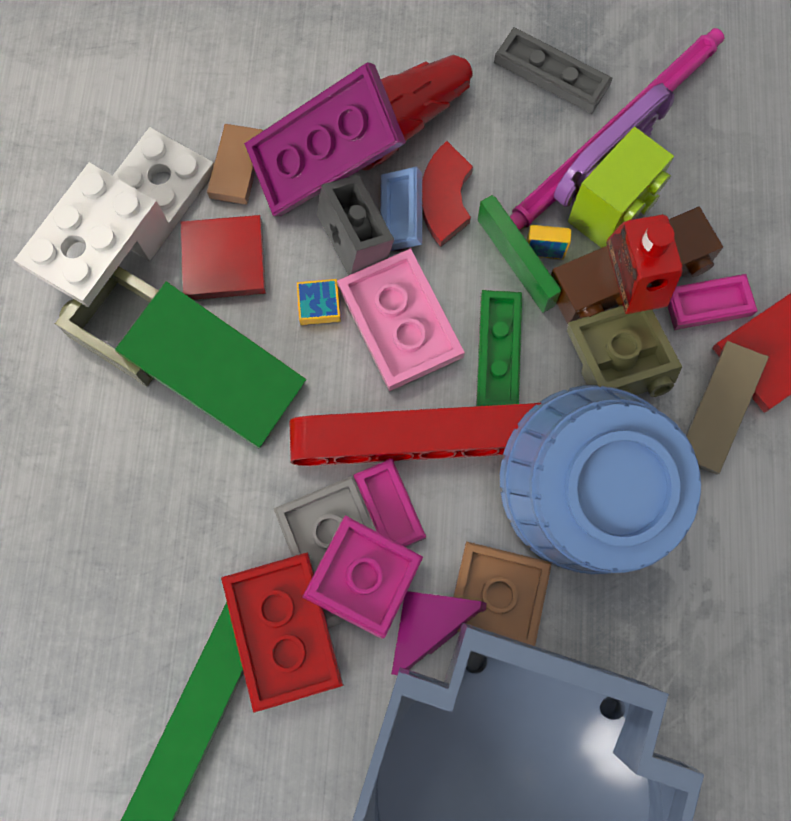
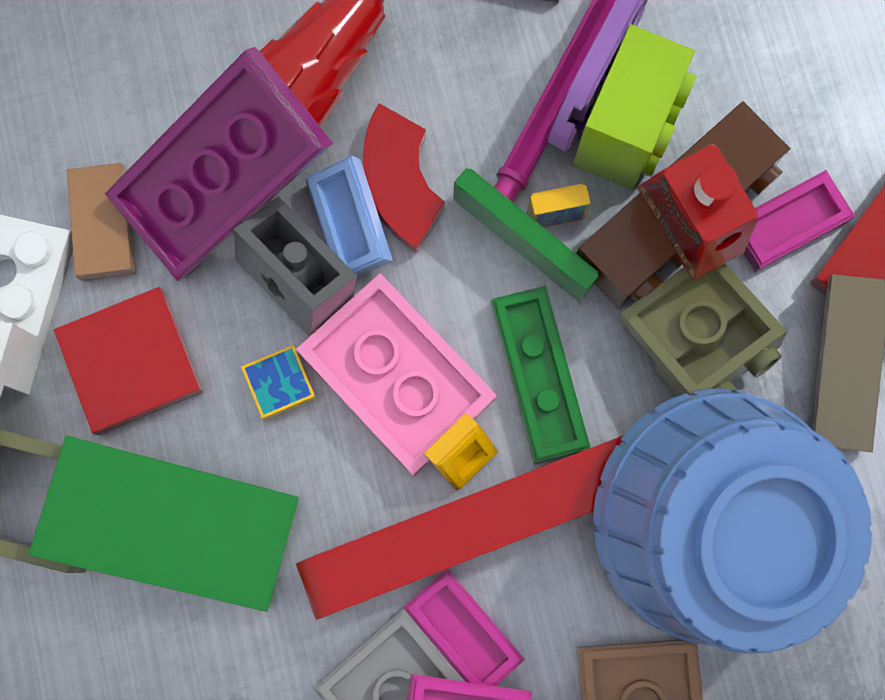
camera: 20 degrees left, 5 degrees up
none -> yellow tile [424,413,498,491]

